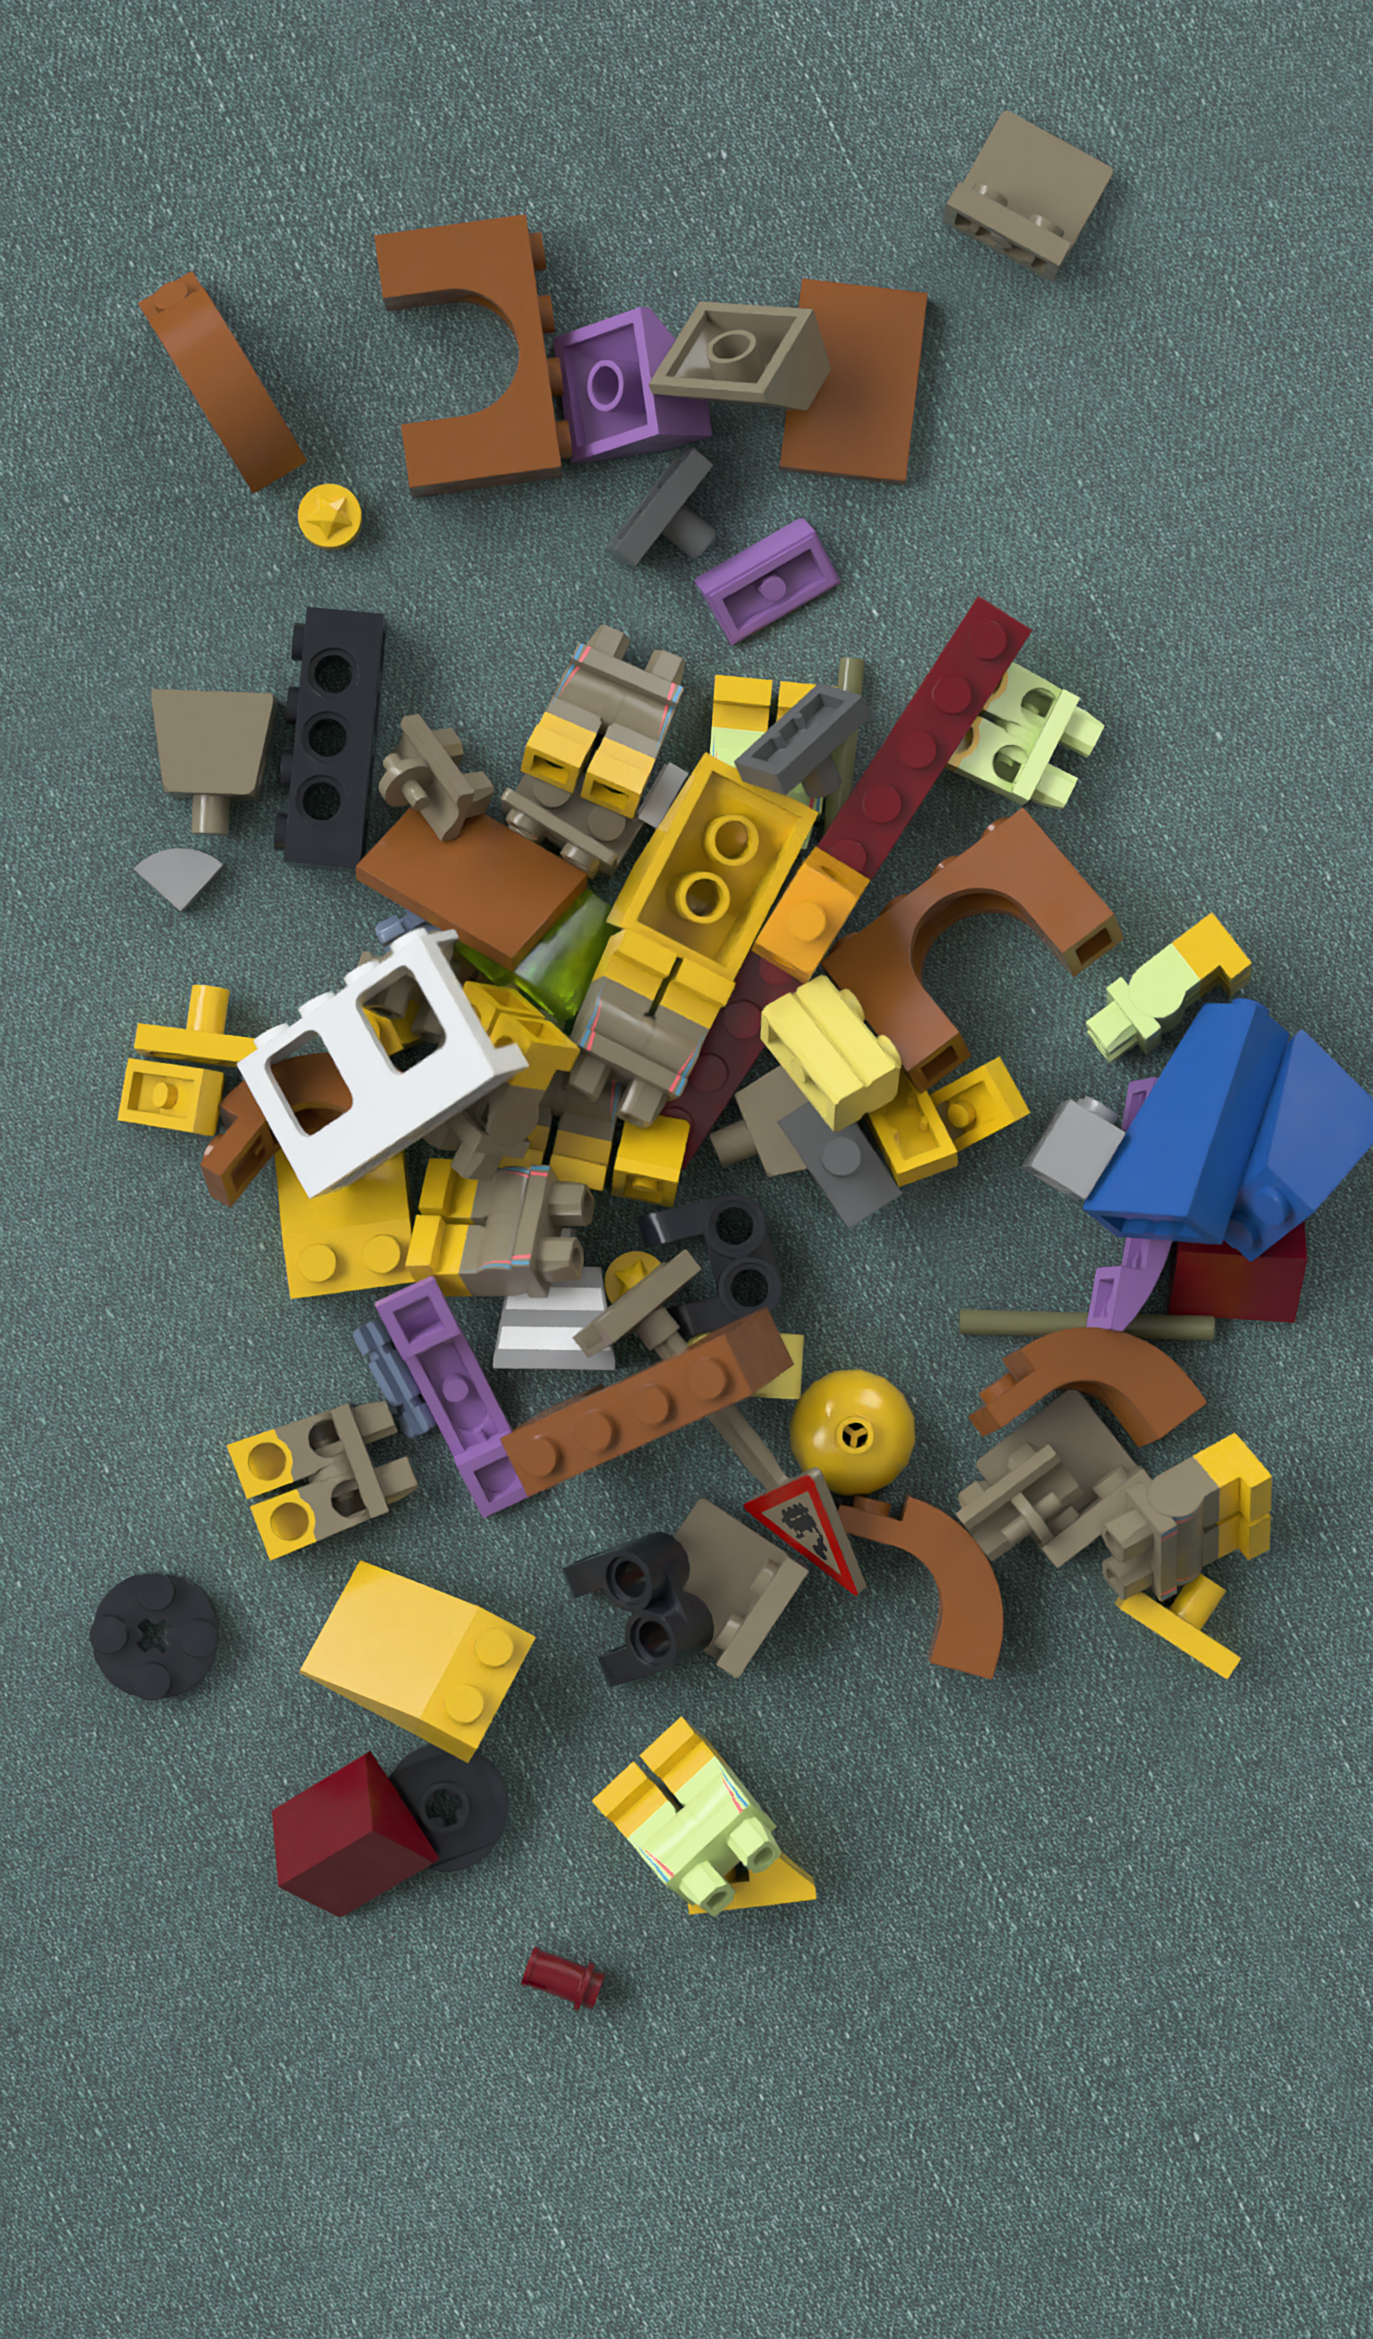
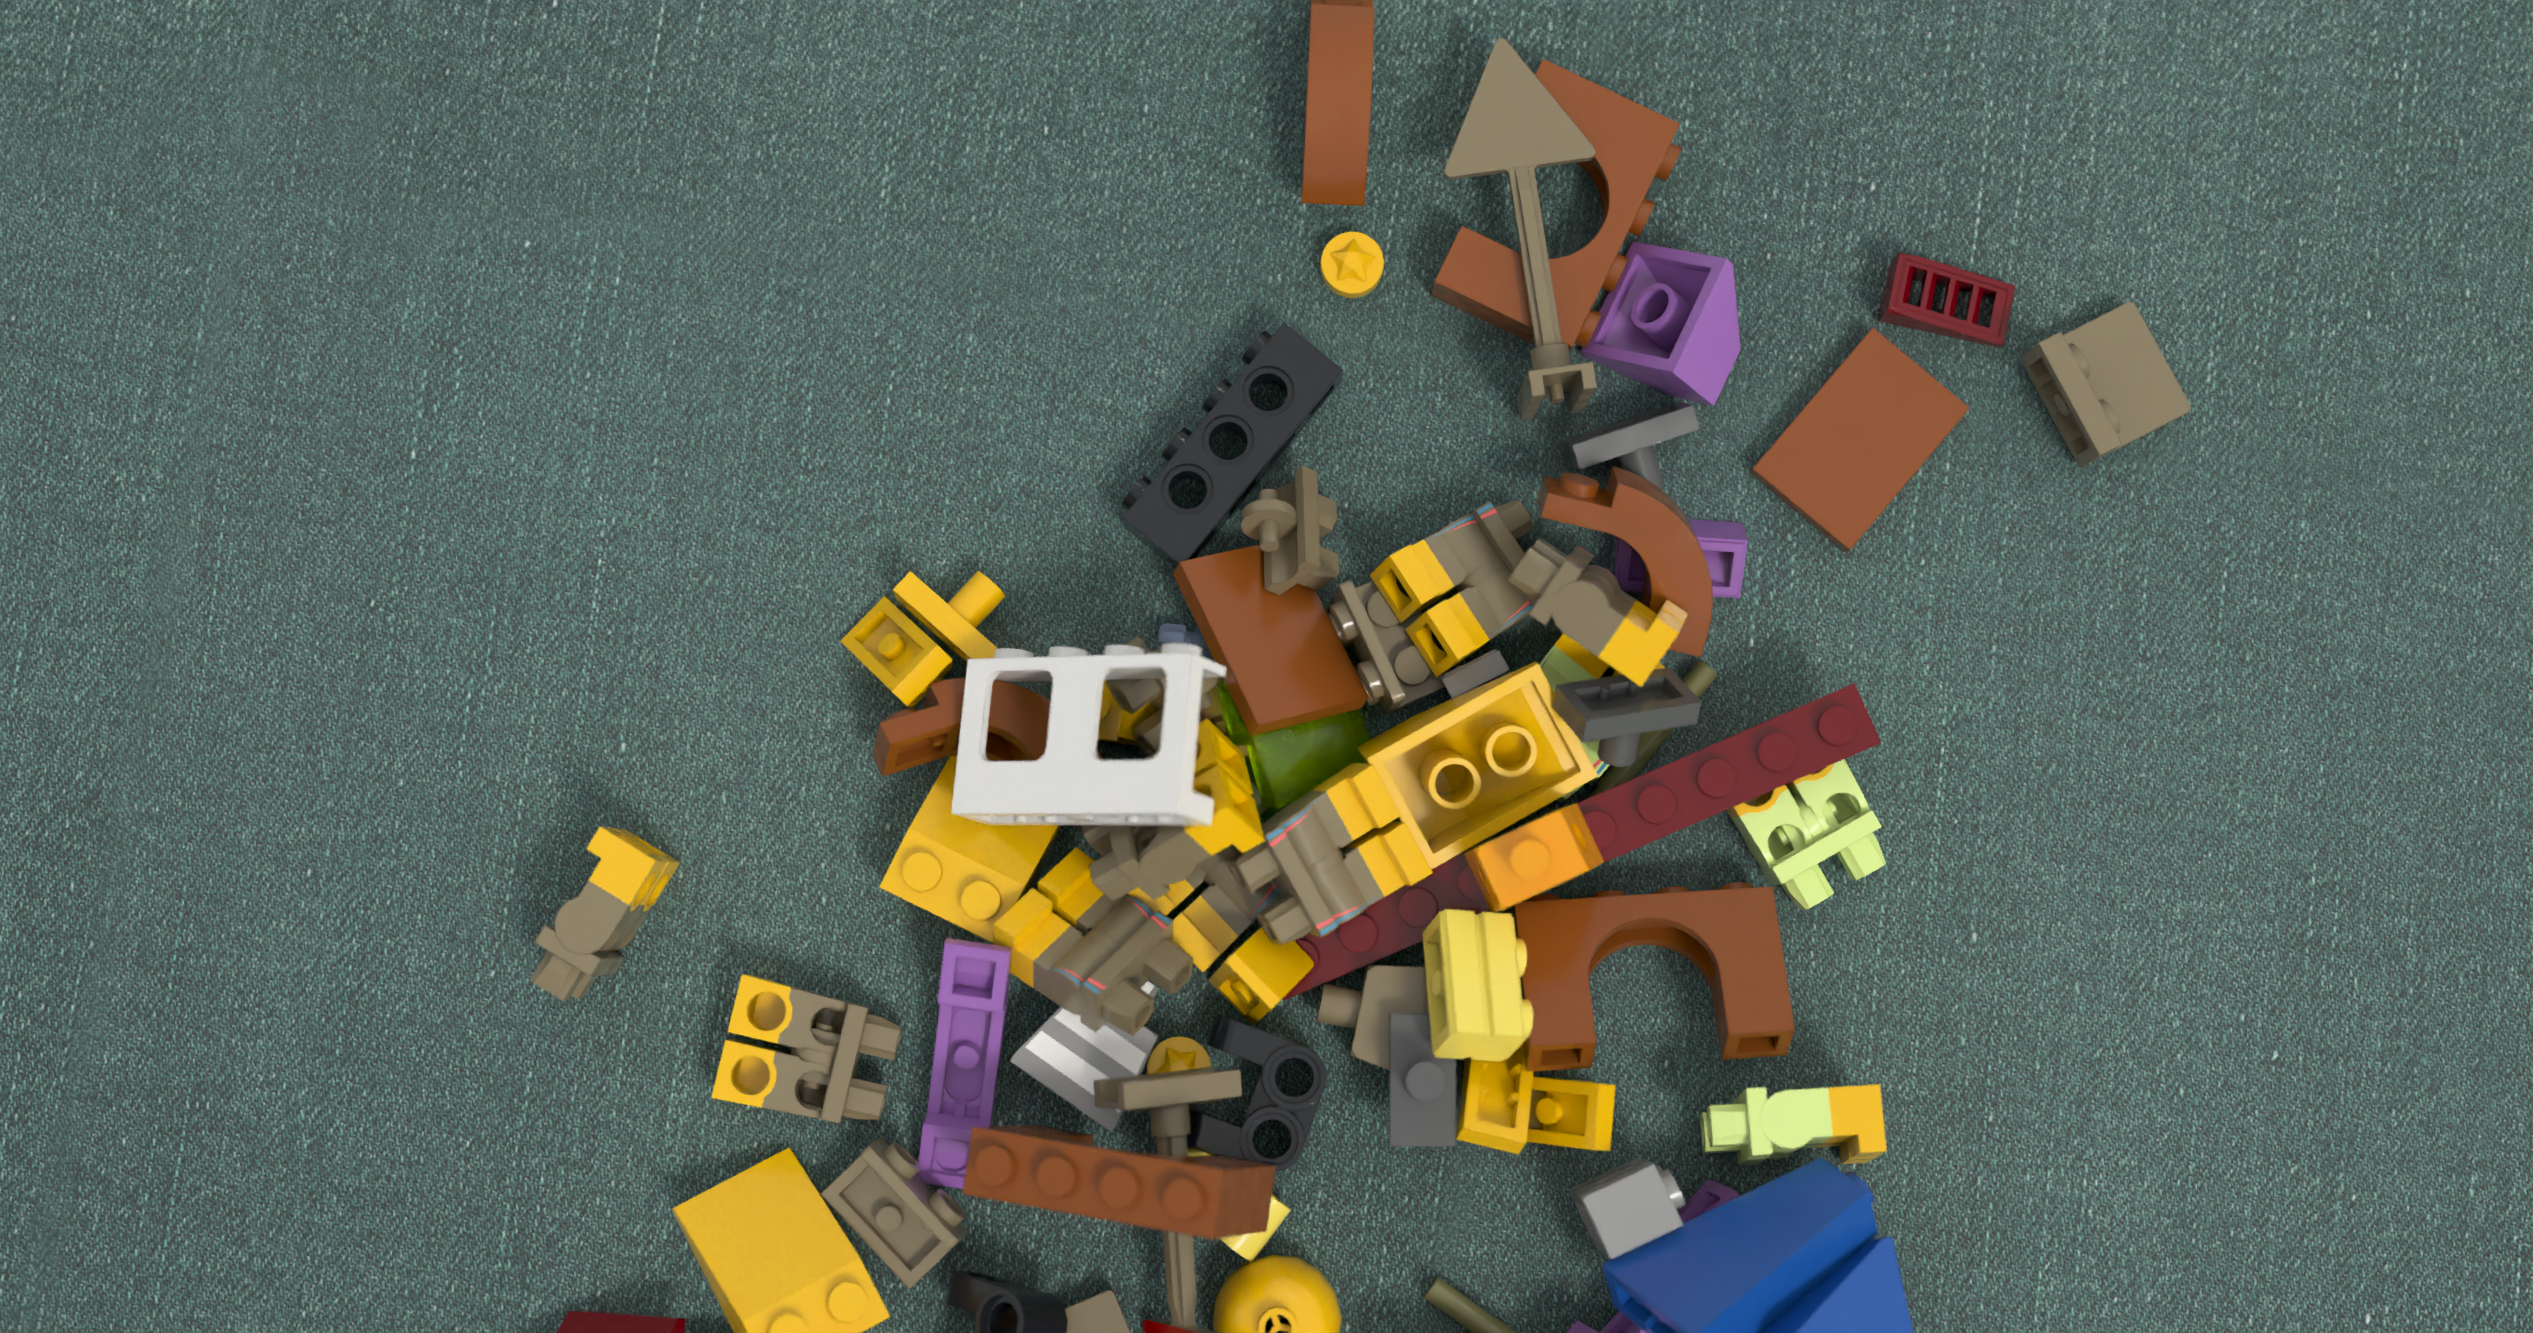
camera: 30 degrees right, 5 degrees down
black plate [89,1571,220,1701] -> none
light grey tile [134,848,225,913] -> none
dark tan torso [151,689,279,836] -> none
sand blue axle [353,1318,436,1439] -> none
dark tan slope [649,301,831,411] -> none
none -> dark tan hips [530,826,680,1001]
none -> dark tan bracket [821,1137,970,1289]
none -> dark tan piece [1444,38,1597,421]
none -> dark tan hips [1508,537,1688,687]
none -> dark orange arch [1537,466,1713,657]
none -> dark red slope [1878,252,2015,348]

